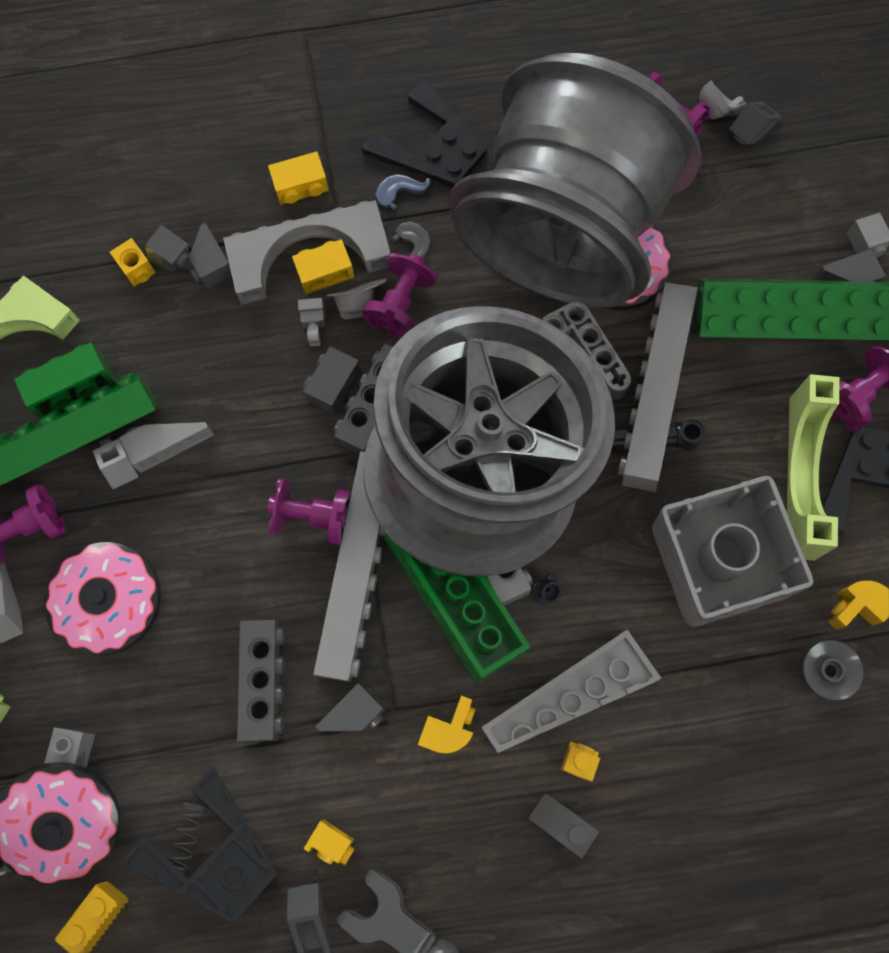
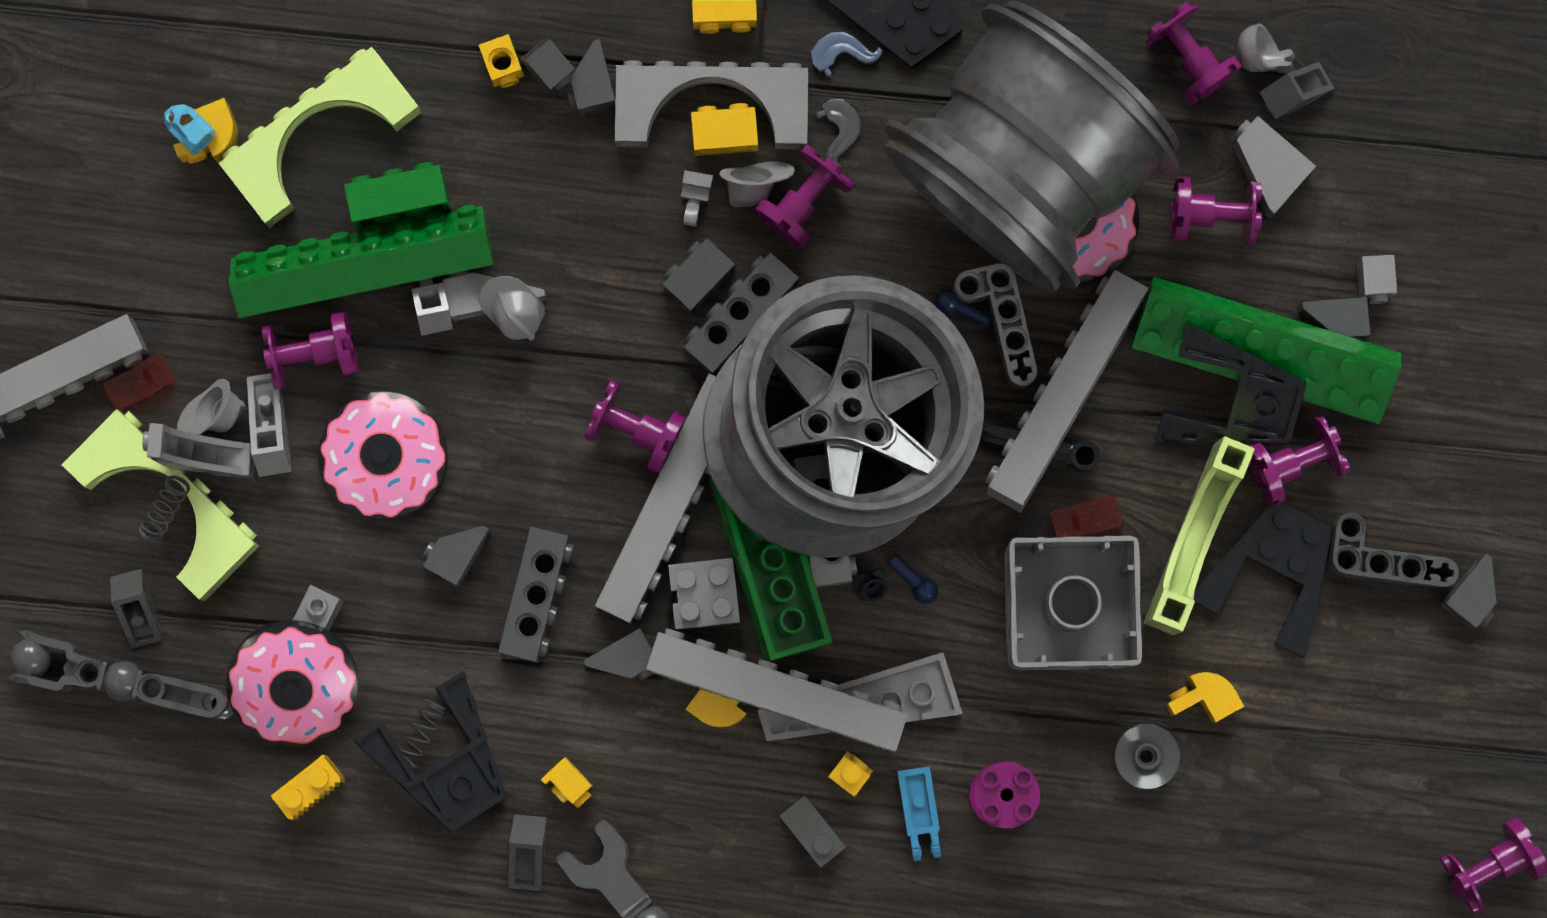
camera: 10 degrees right, 10 degrees up
none -> dark grey slope [422,526,491,587]
none -> light grey piece [479,276,545,341]
none -> light grey brick [645,628,908,752]
none -> light grey piece [668,558,740,631]
none -> dark blue bar [887,553,938,604]
none -> dark azure hinge [897,766,941,862]
none -> magenta piece [969,762,1040,828]
none -> clear red slope [1050,495,1124,537]
none -> black wing [1155,323,1306,444]
none -> magenta piece [1170,177,1262,245]
none -> light grey slope [1233,116,1316,219]

